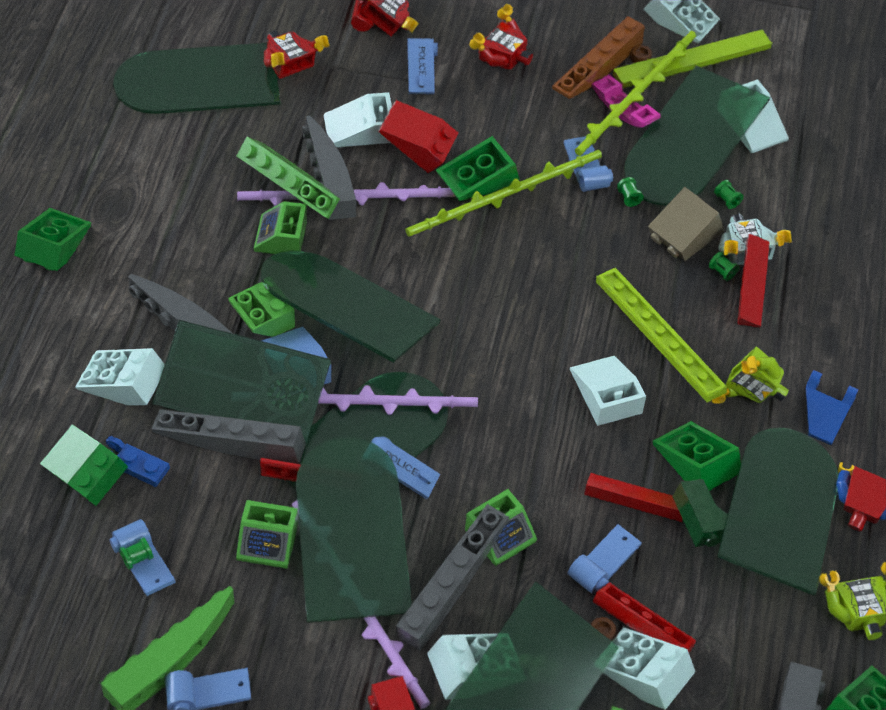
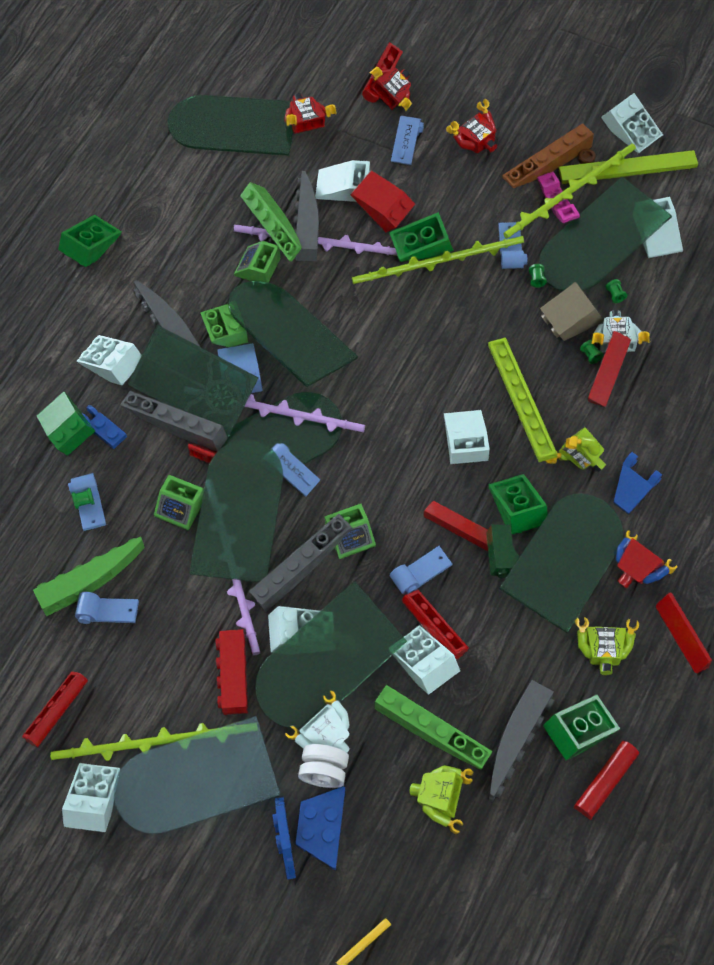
camera: 20 degrees right, 10 degrees up
reddish brown tile [589,617,616,645] -> none

